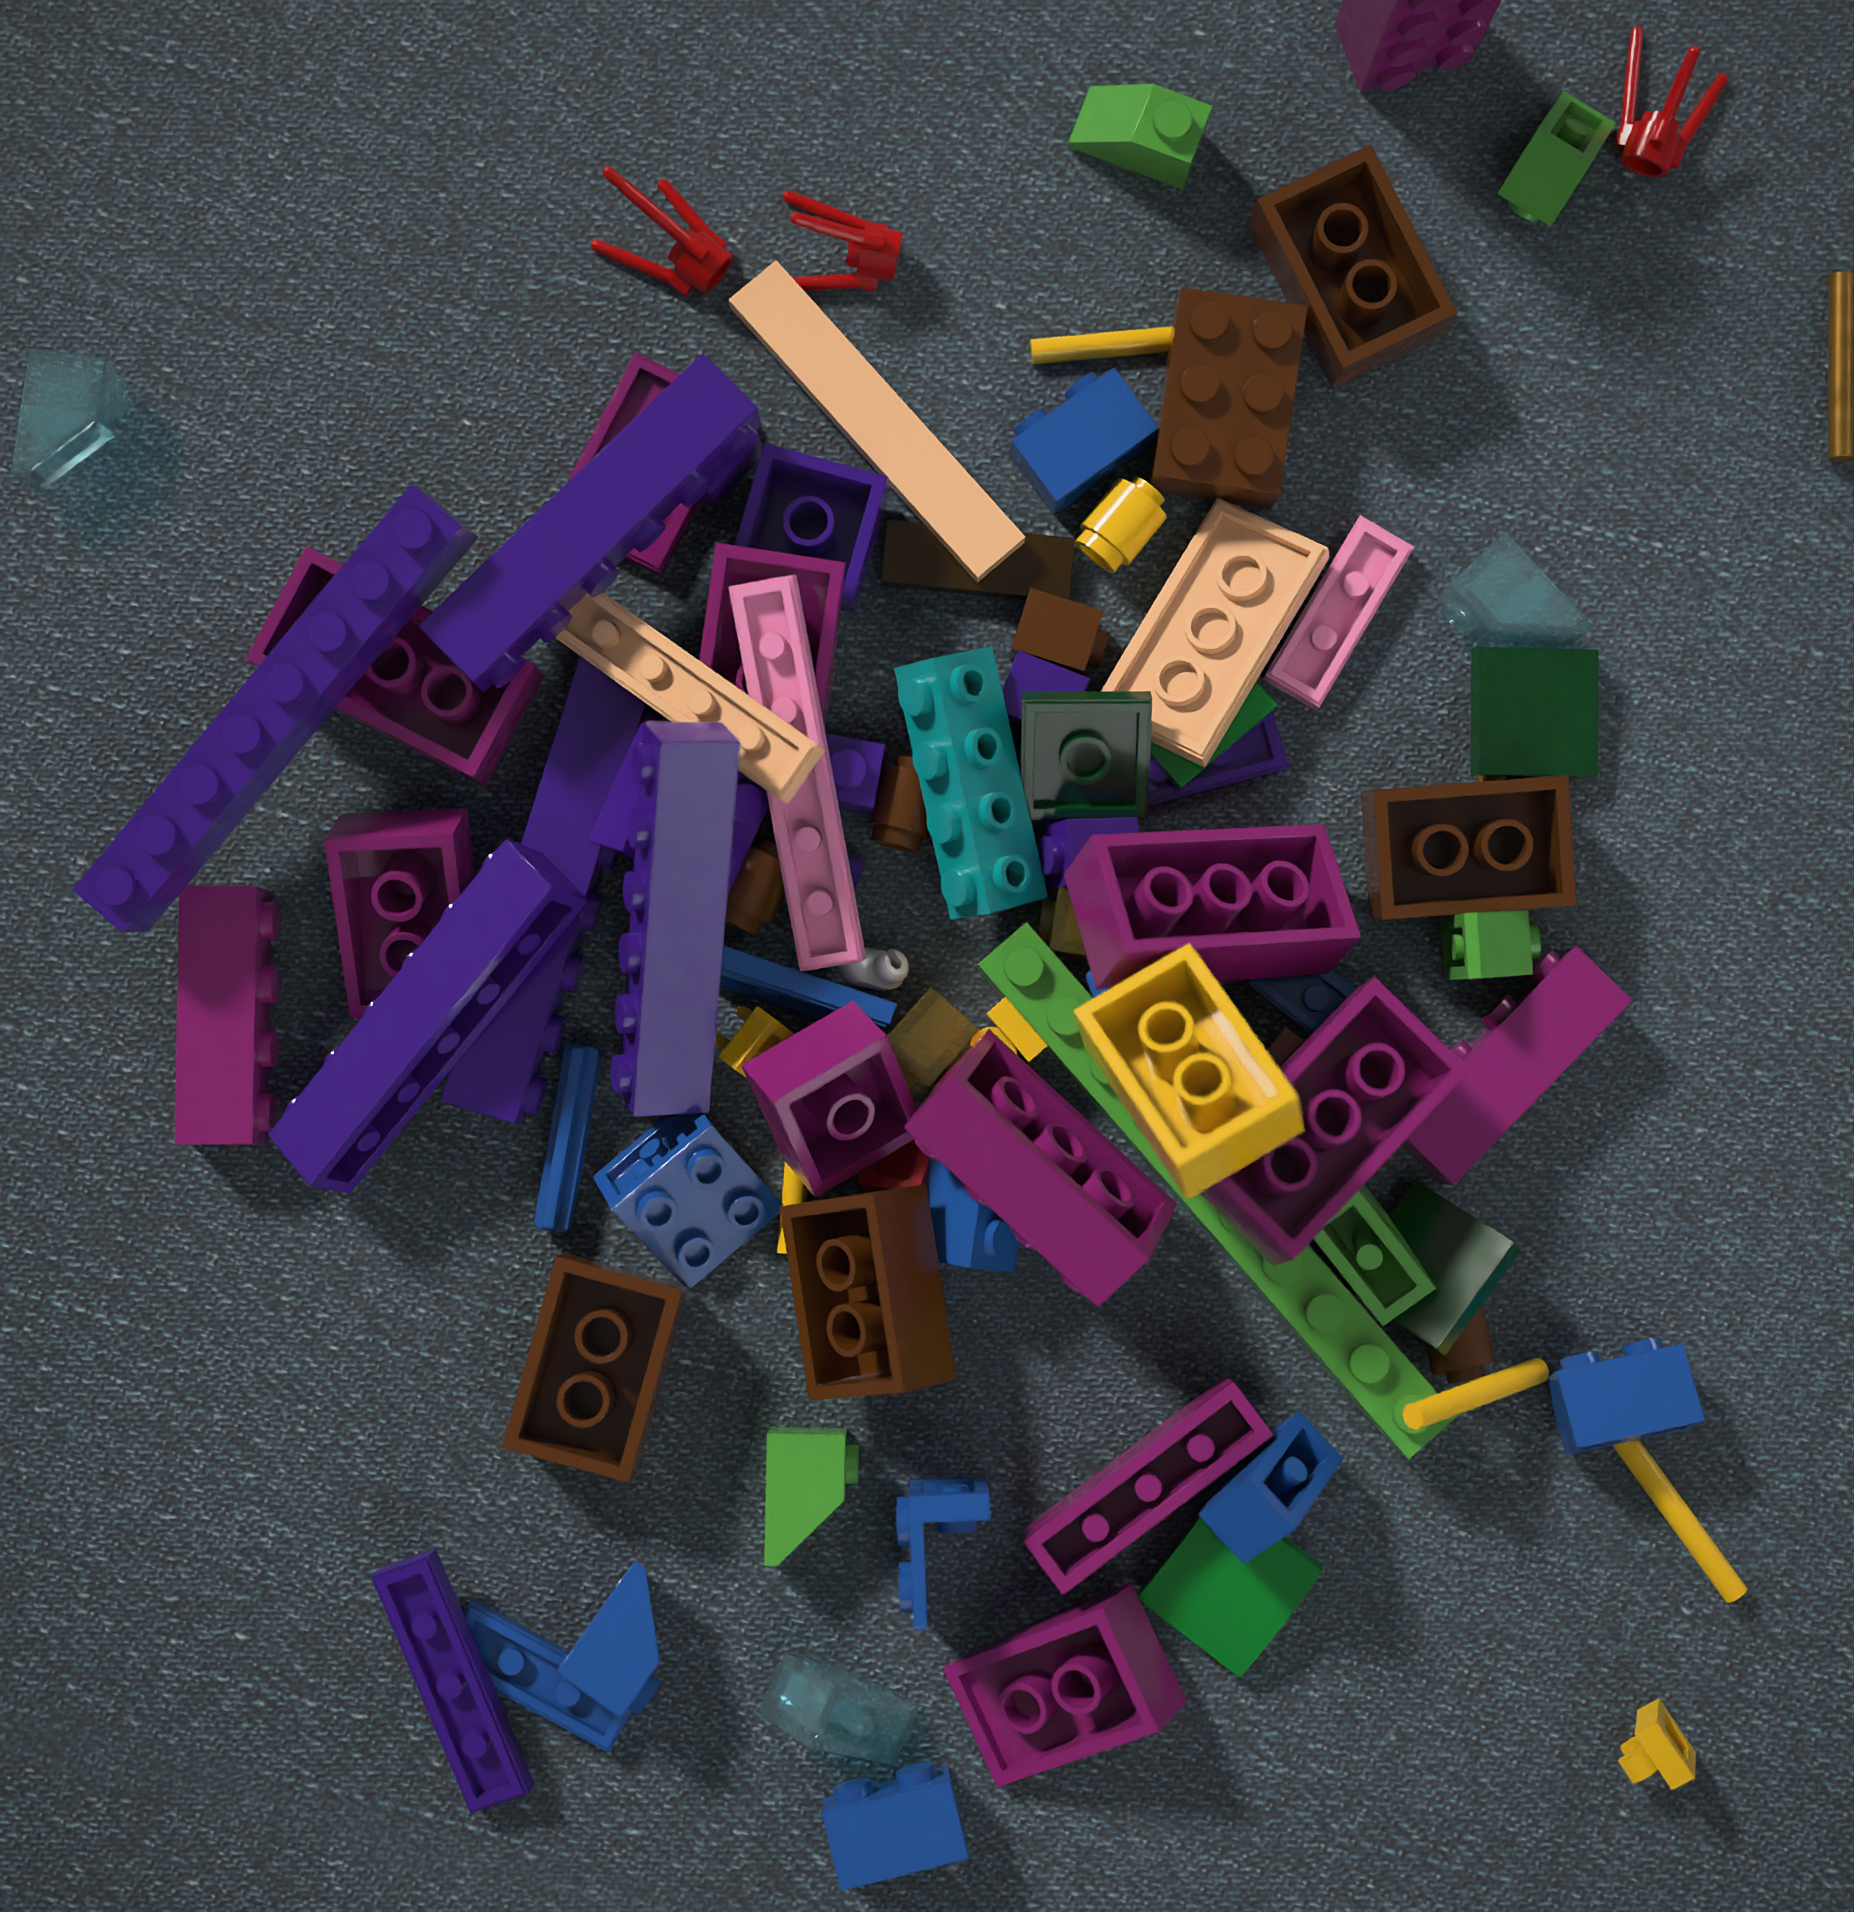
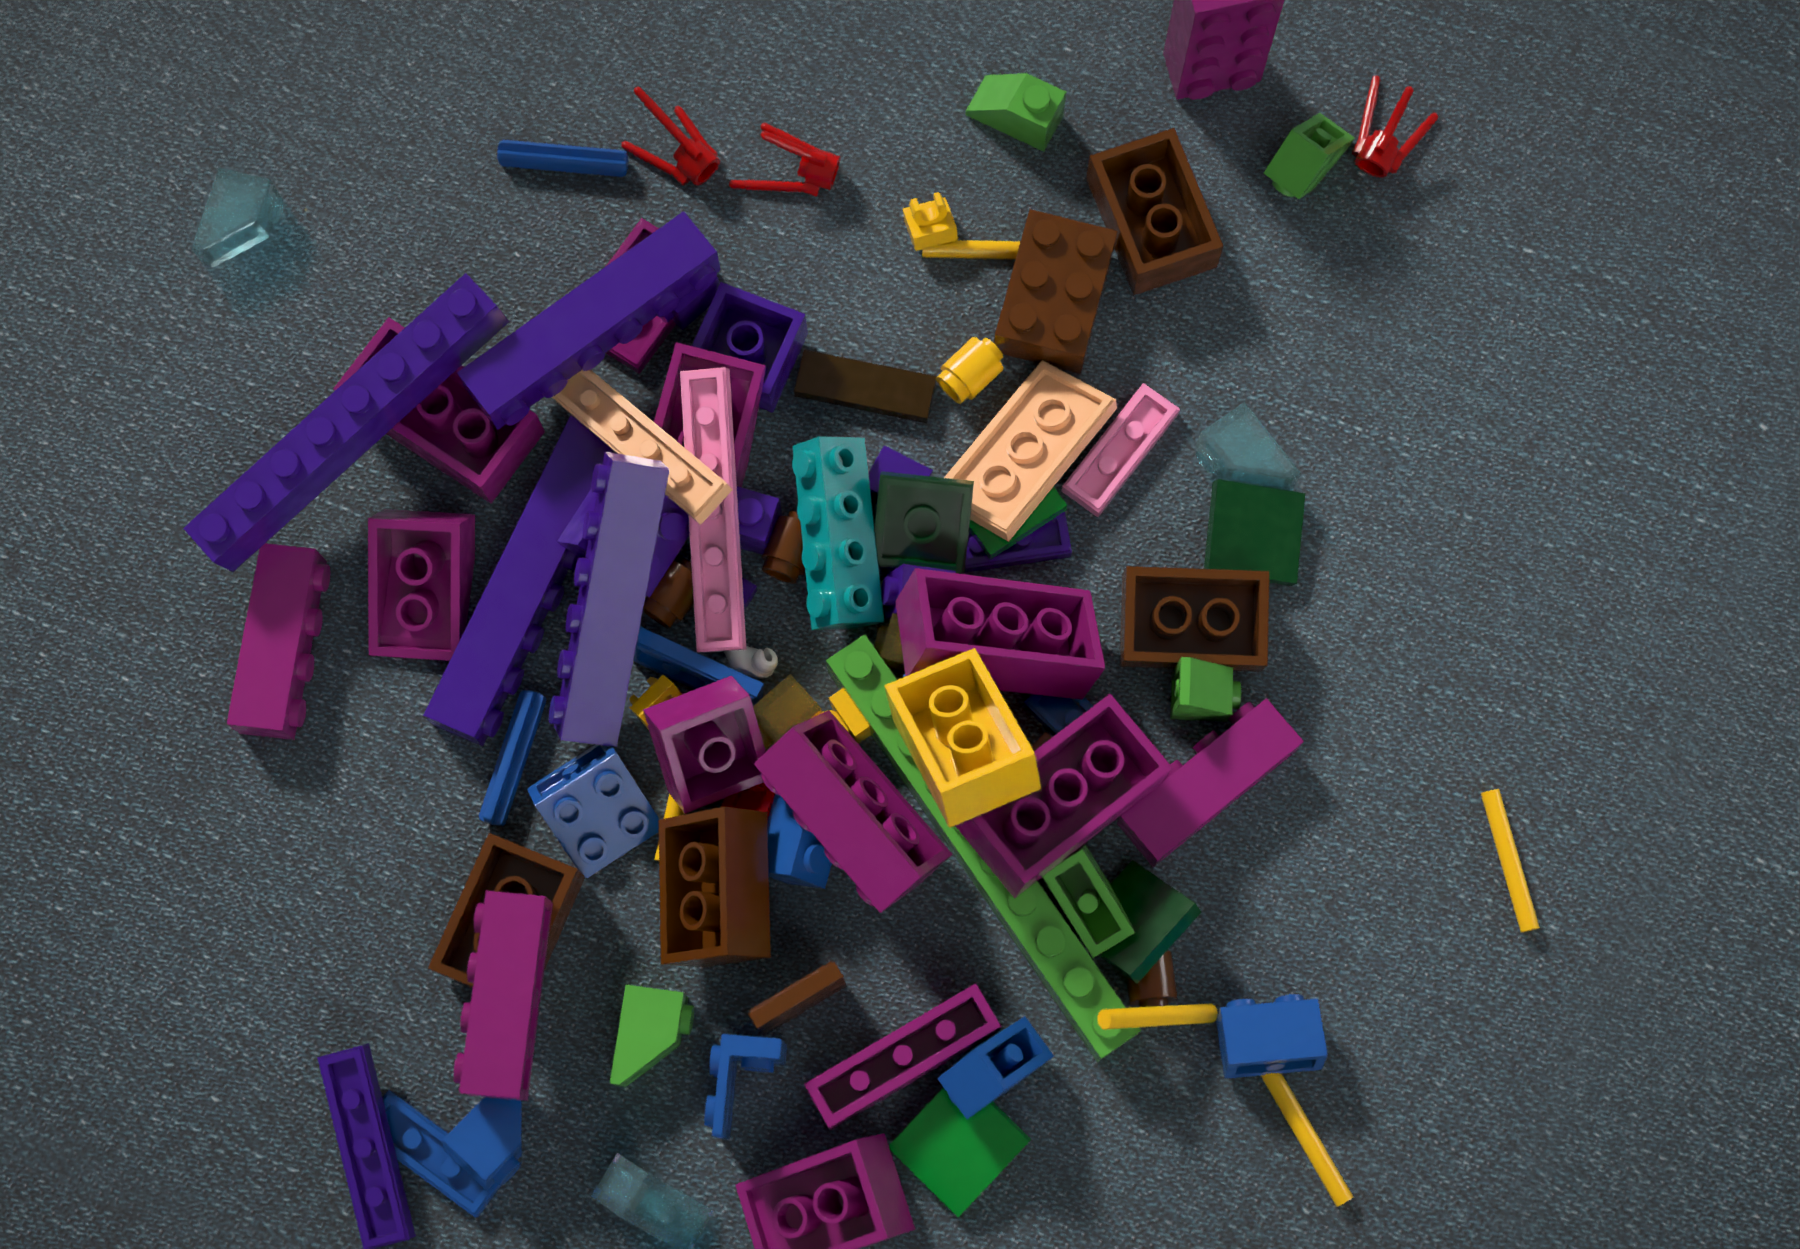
camera: 10 degrees right, 10 degrees down
dark purple brick [268,838,588,1194] -> none
light nougat tile [729,260,1025,583] -> none
reddish brown brick [1009,588,1110,675] -> none
blue brick [1010,367,1159,516] -> none
pearl gold bar [1828,271,1854,462] -> none
none -> magenta brick [453,891,553,1101]
none -> blue axle [497,140,629,177]
none -> reddish brown tile [748,961,846,1036]
none -> yellow tile [903,192,958,251]

